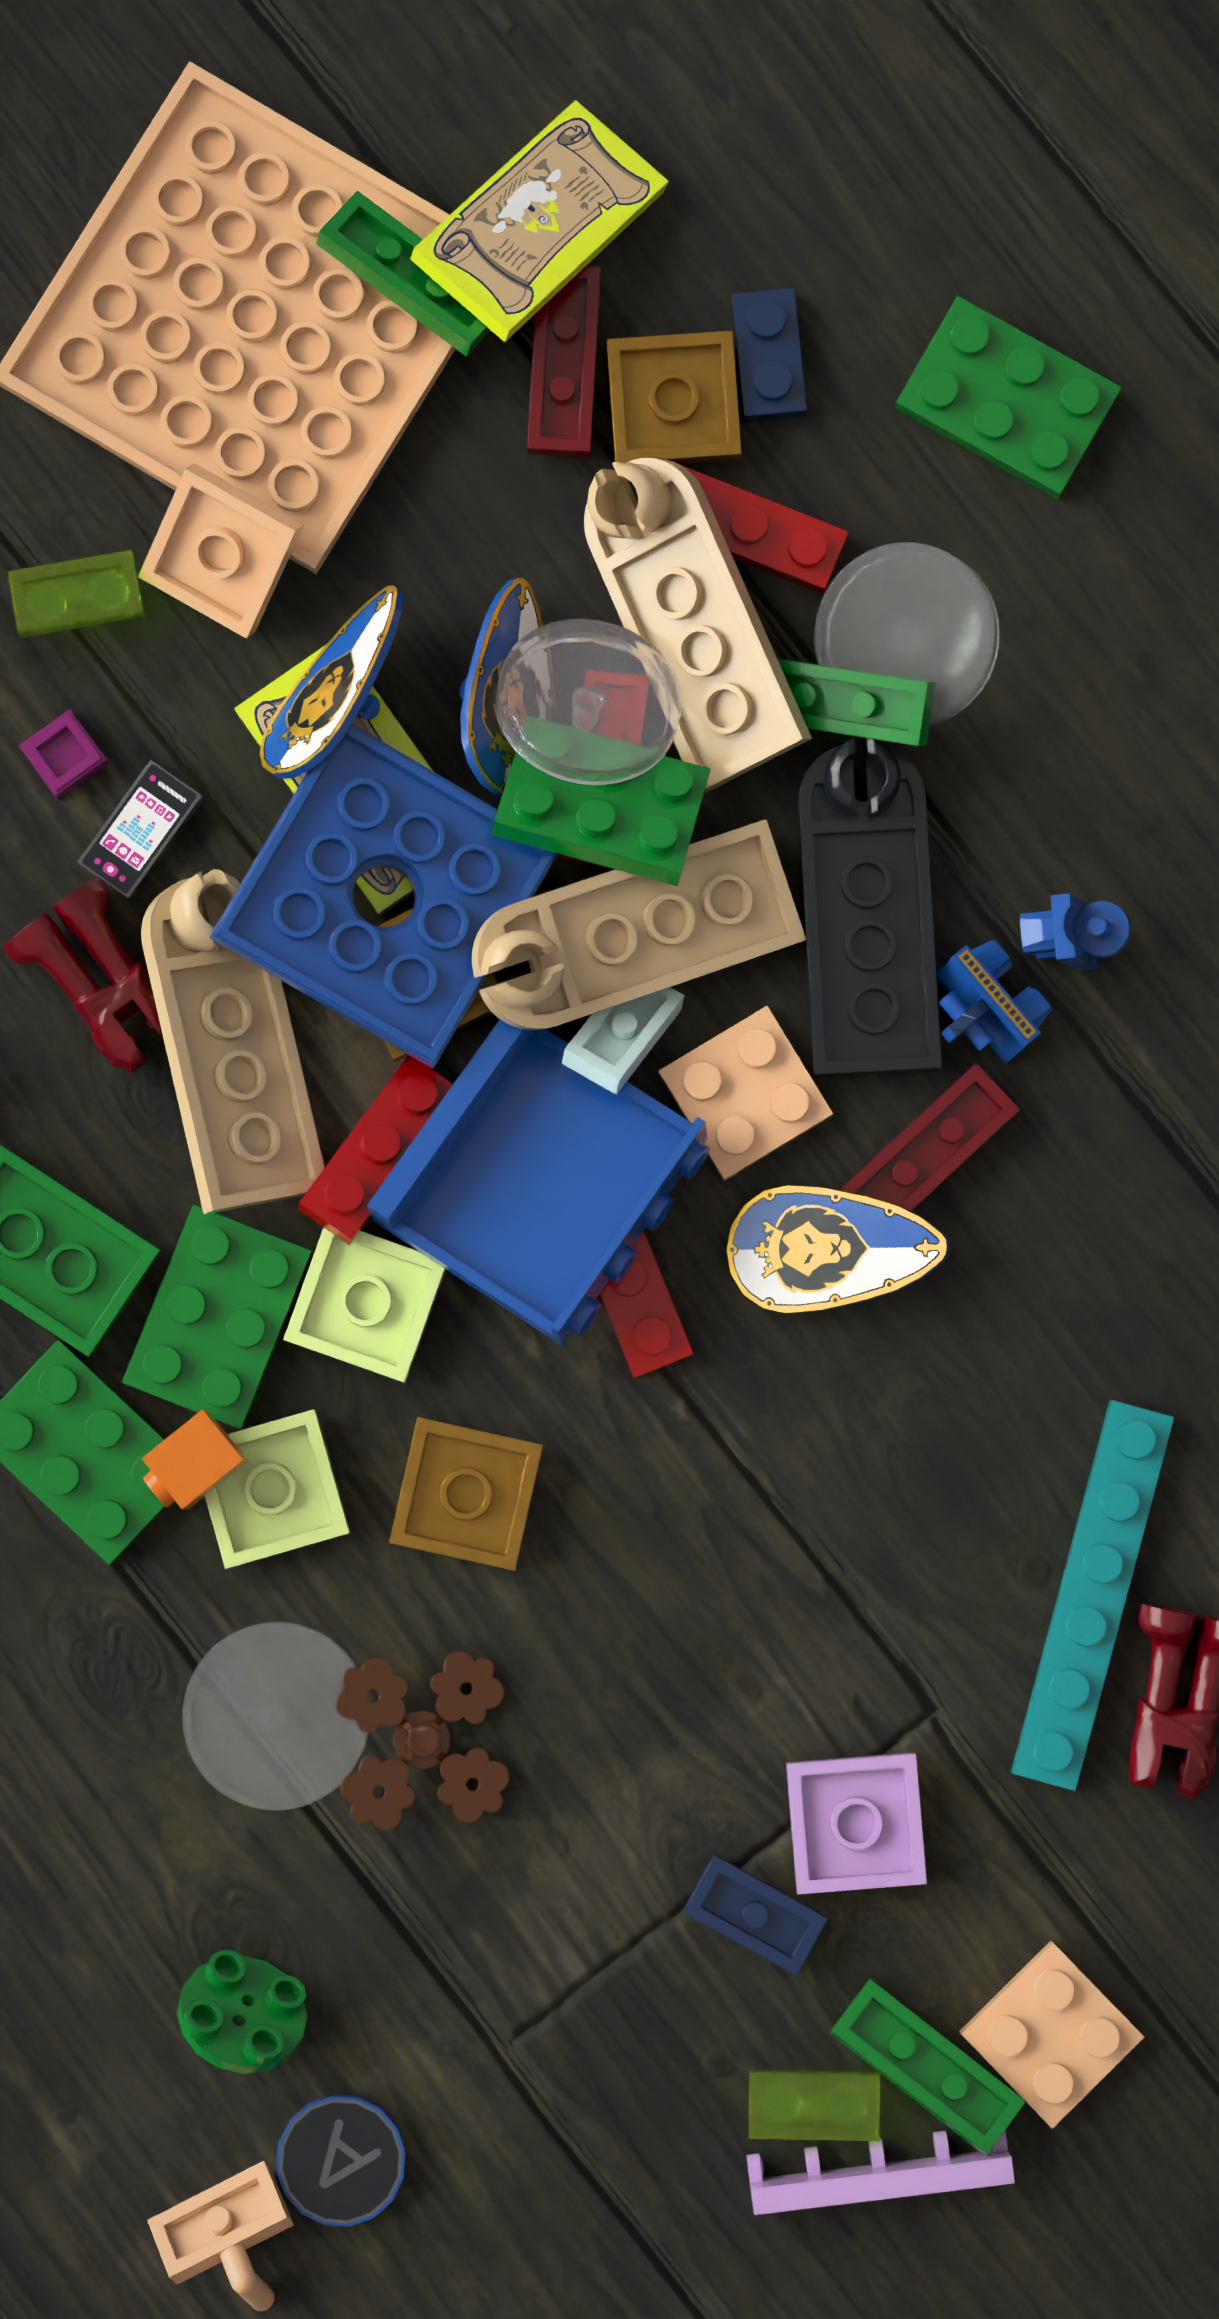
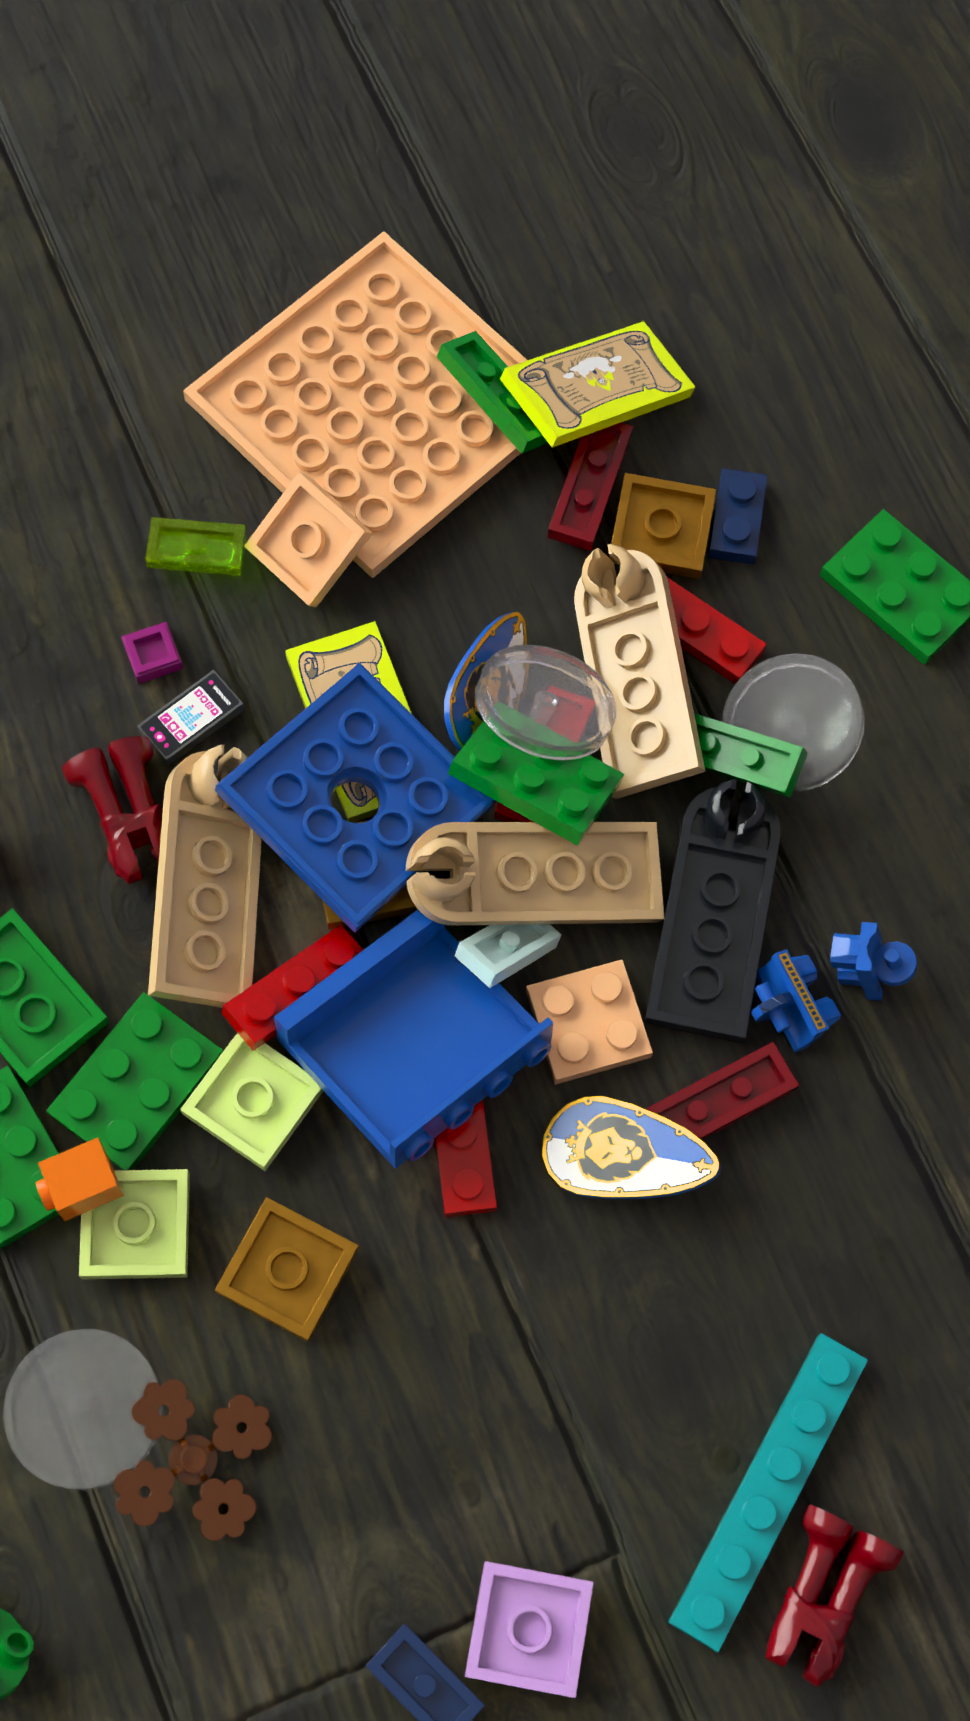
camera: 10 degrees right, 15 degrees down
shield [260,585,404,779] -> none

